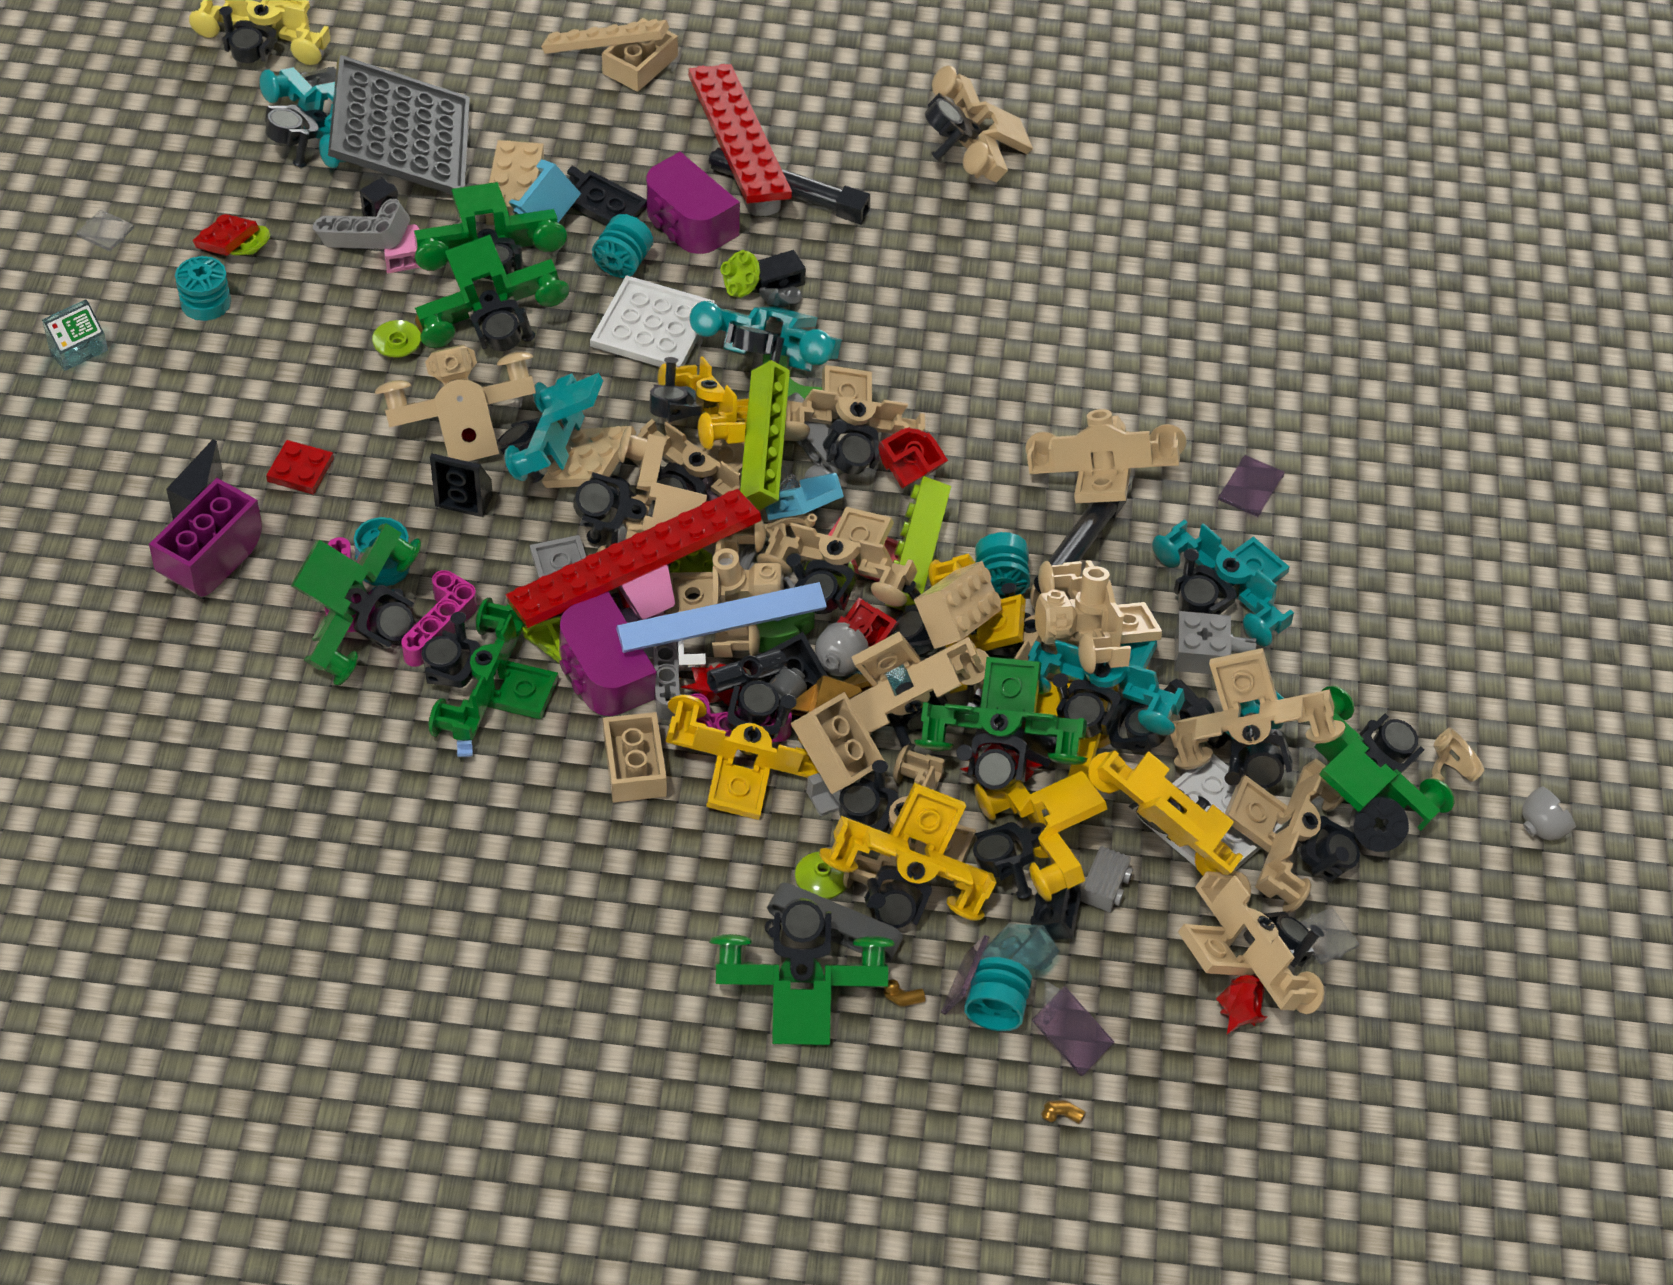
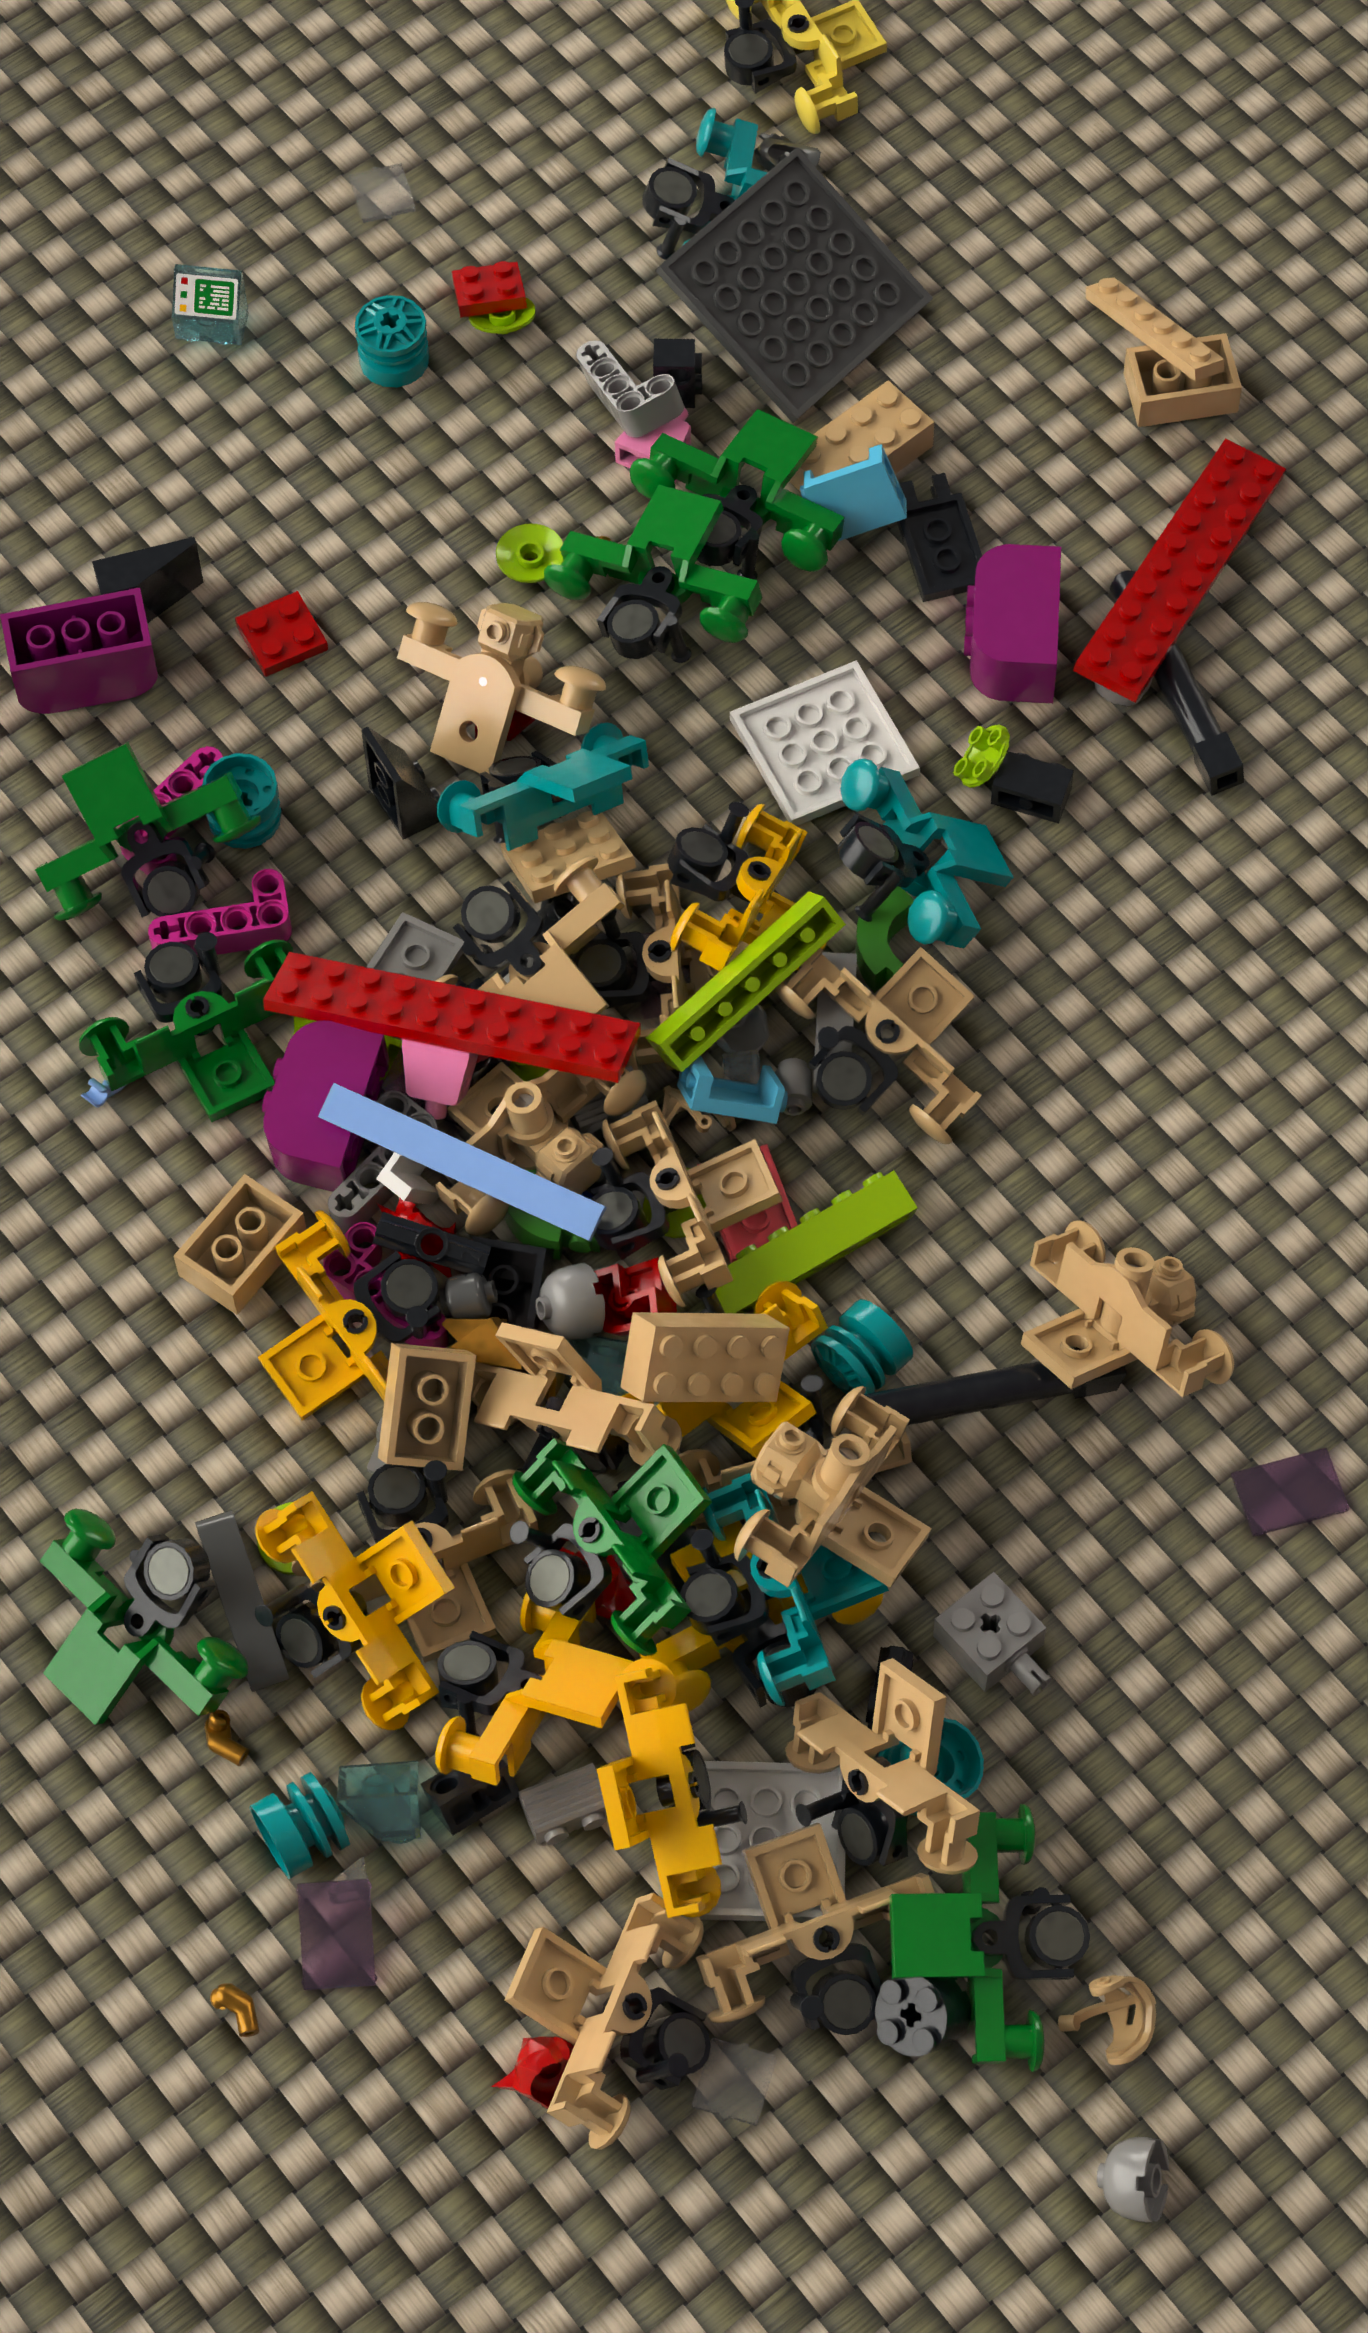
camera: 50 degrees right, 10 degrees up
teal wheel [592,214,653,278] -> none
dark grey hat [760,286,802,307] -> none
red brick [878,427,948,489] -> none
piece [940,935,990,1015] -> none
teal piece [1152,519,1294,647] -> none

